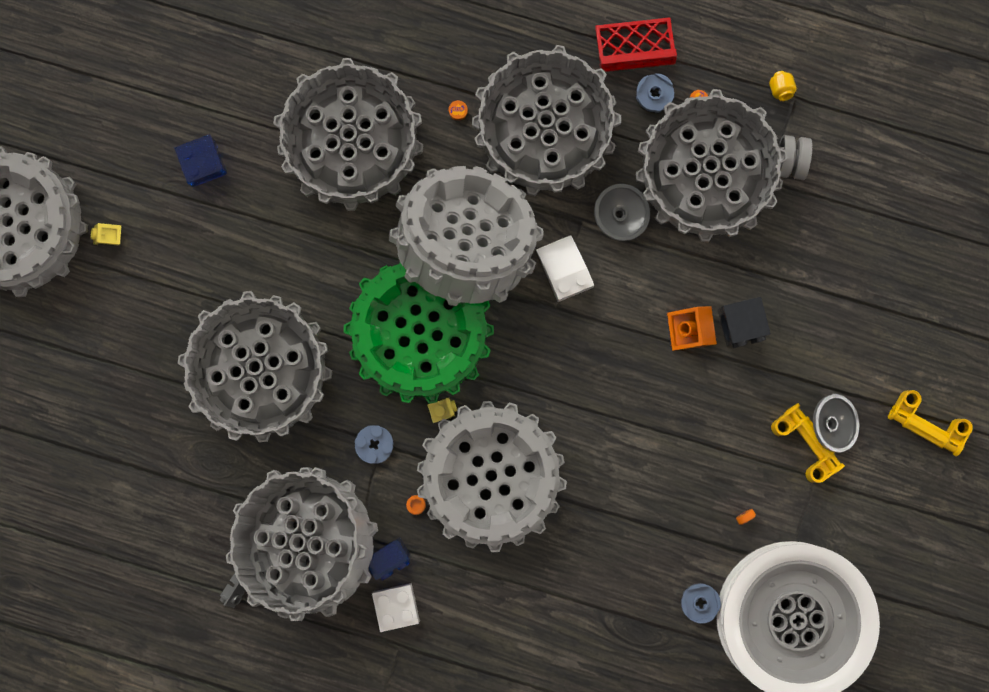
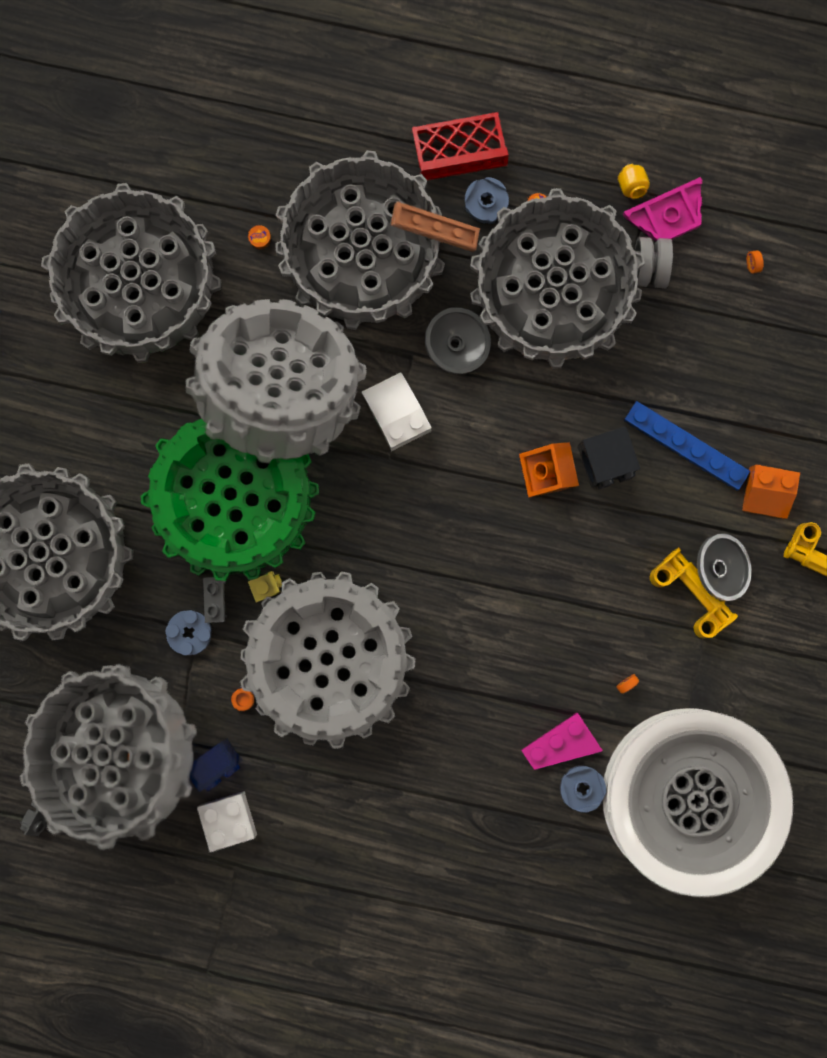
camera: 10 degrees left, 0 degrees up
none -> dark grey hinge [203,577,227,623]
none -> nougat tile [391,202,480,252]
none -> dark pink wing [521,713,603,770]
none -> dark pink wing [623,177,702,242]
none -> blue plate [624,401,750,491]
none -> orange slope [742,465,800,519]
none -> orange tile [747,250,764,274]

